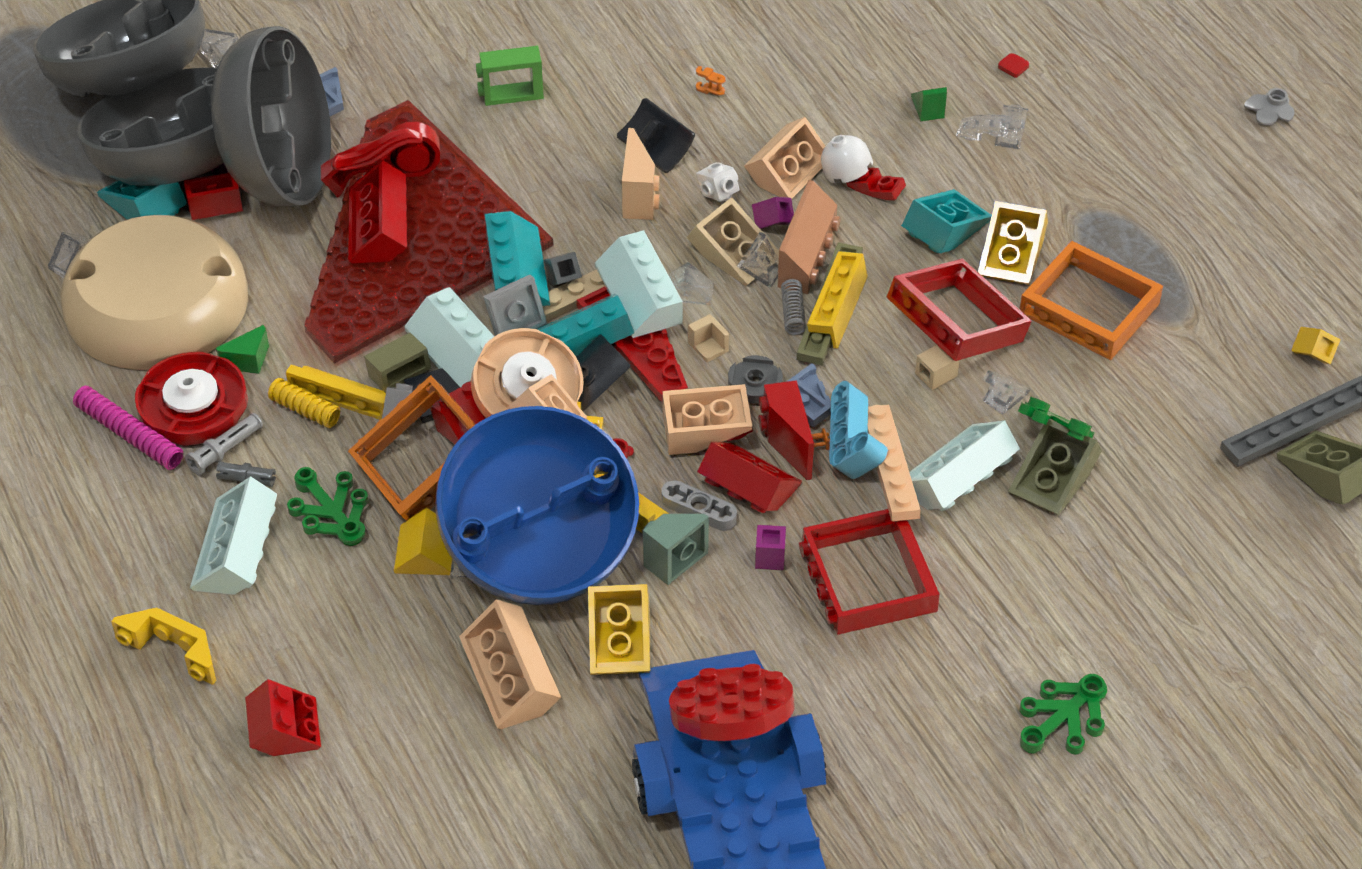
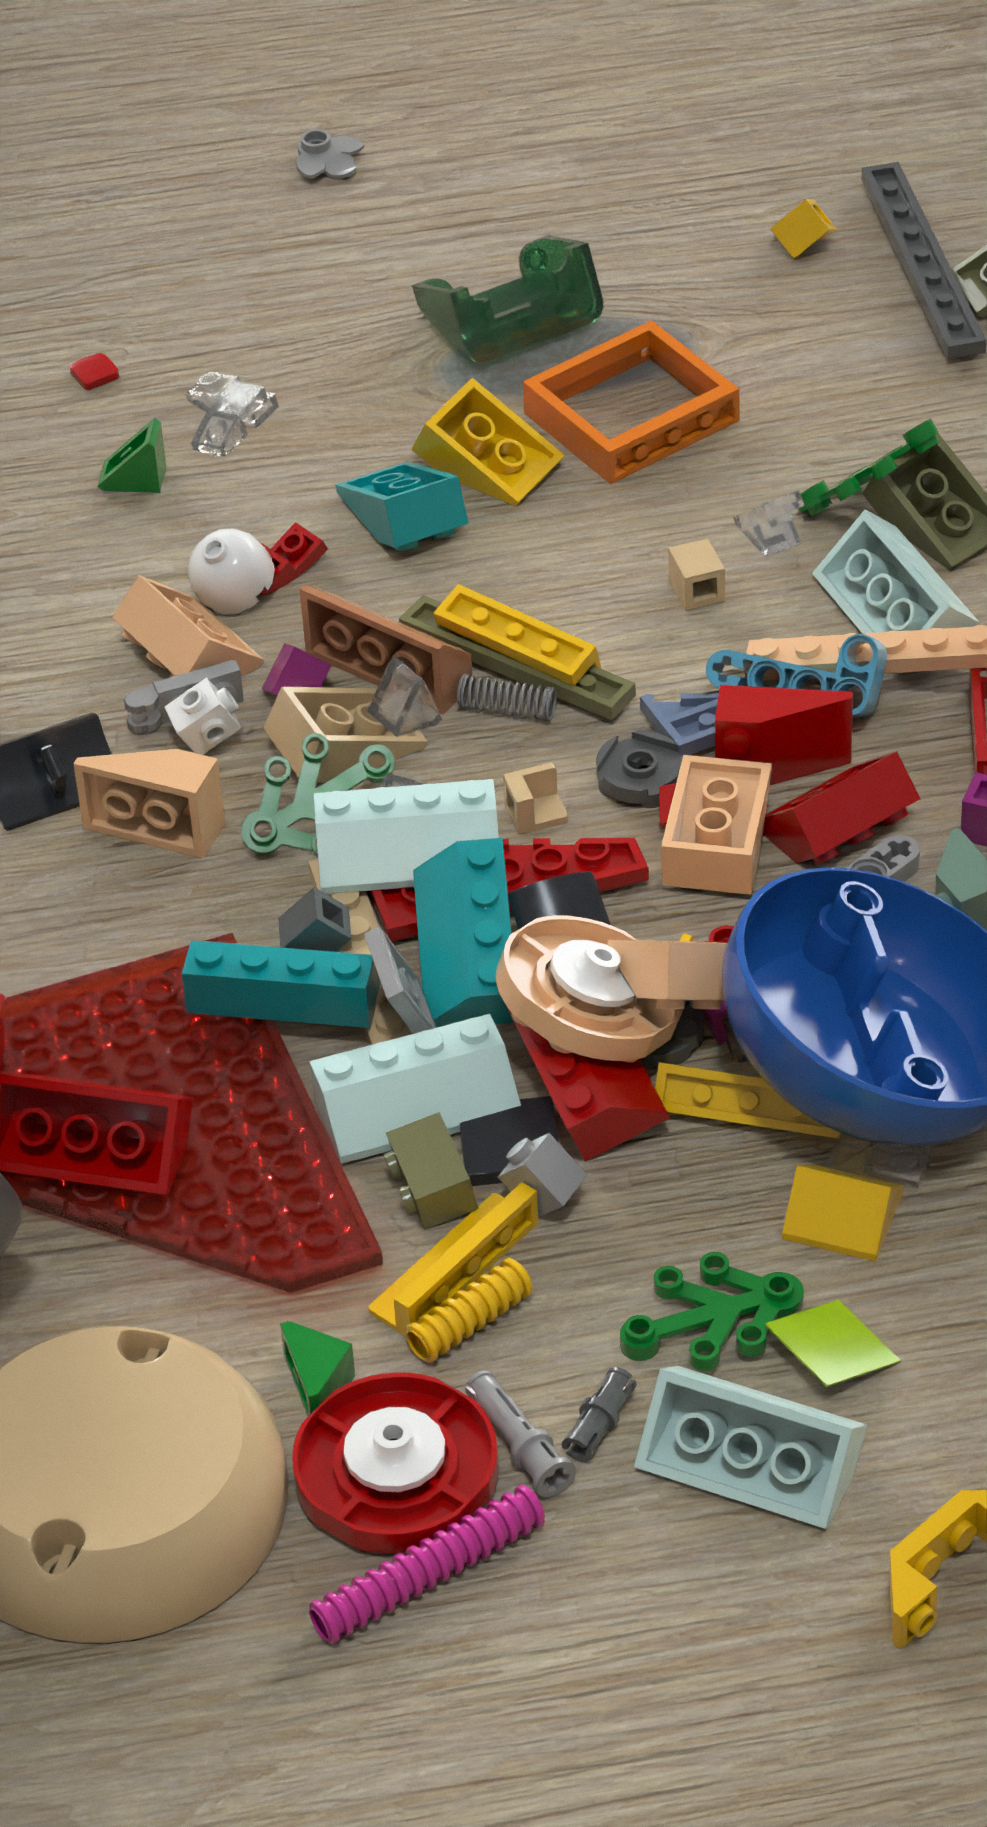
camera: 70 degrees left, 5 degrees down
orange window [348,375,476,520] -> none
red window [886,258,1032,361] -> none
none -> light grey hinge [124,660,244,734]
none -> plant [241,733,394,857]
none -> clear green windscreen [412,235,604,364]
none -> lime piece [765,1299,901,1387]

